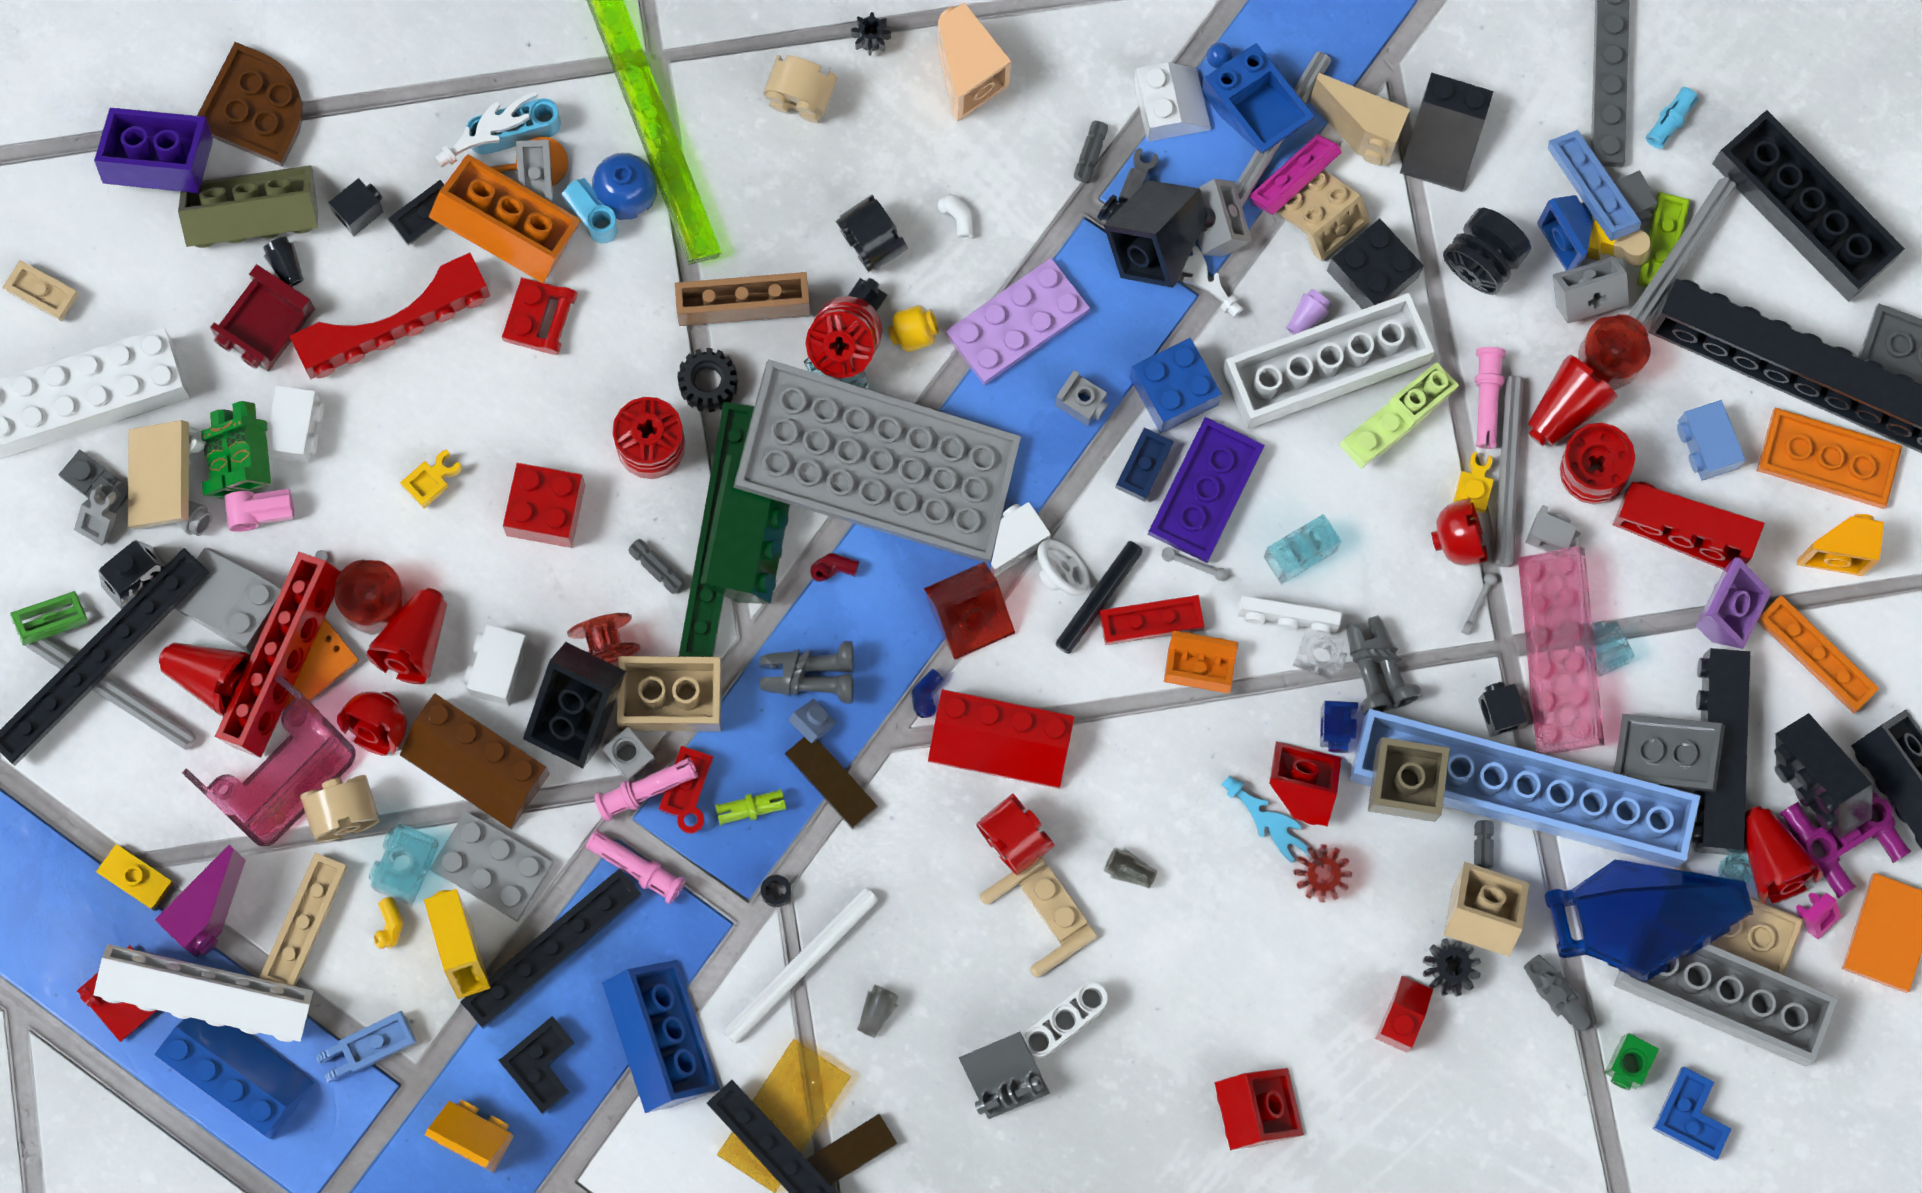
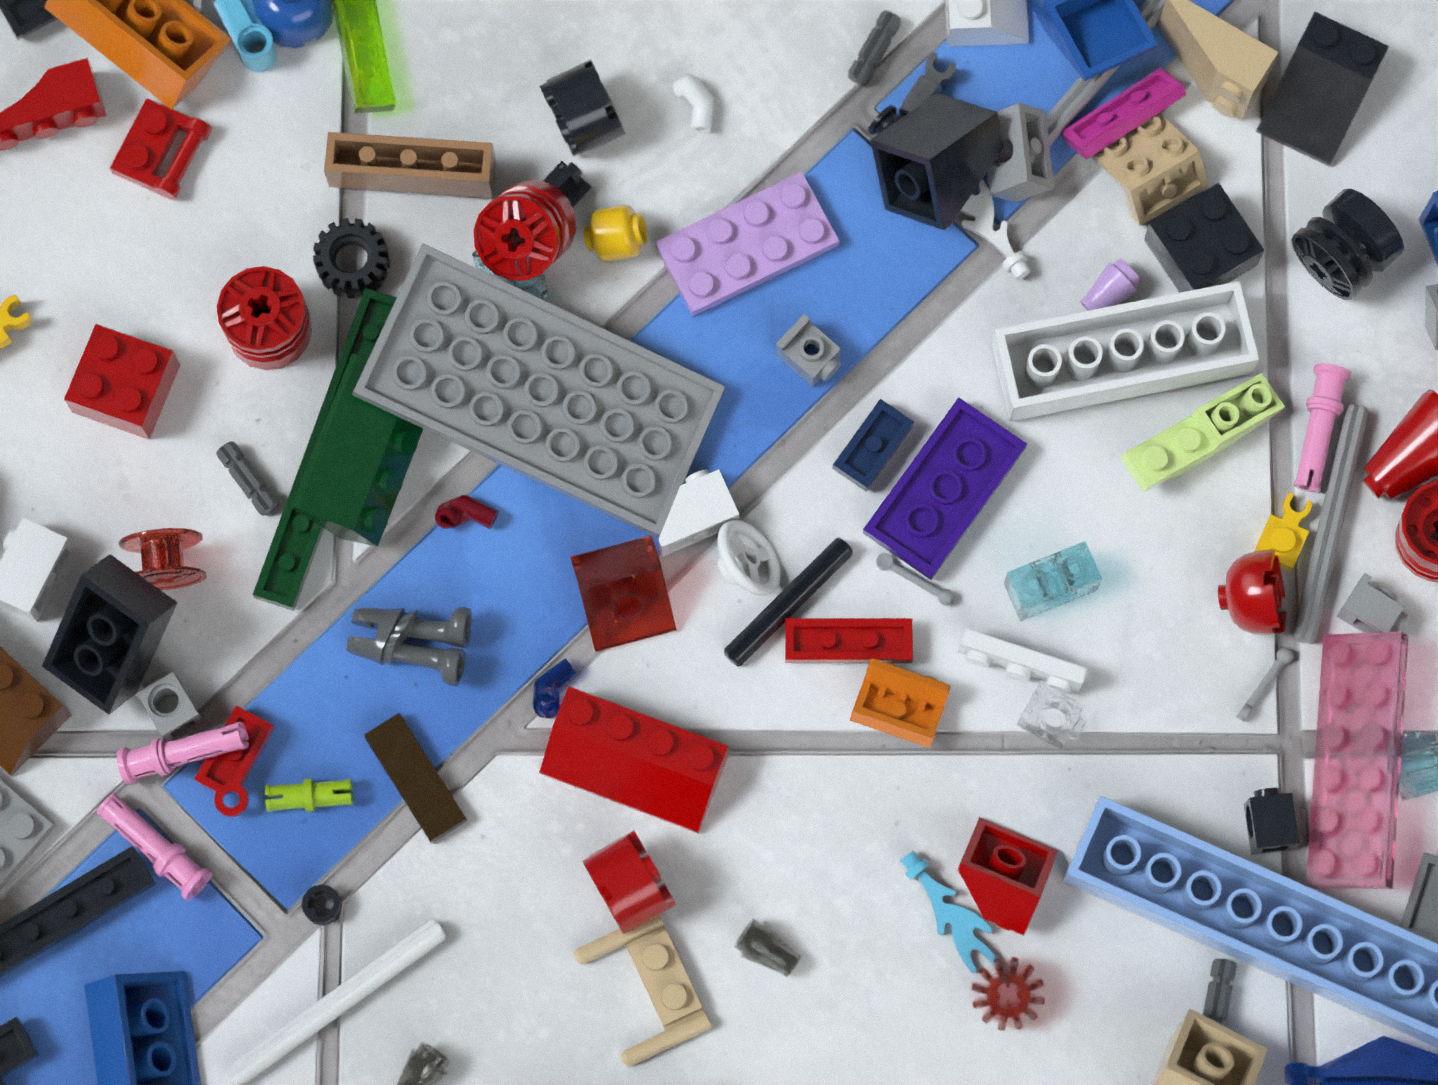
camera: 15 degrees right, 0 degrees up
tan brick [617,656,722,732] -> none
sand blue plate [788,698,837,744] -> none
blue brick [1130,337,1222,434] -> none
clear blue brick [1320,701,1358,753] -> none
dark grey piece [1347,615,1423,716] -> none
dark tan brick [1368,737,1450,822] -> none

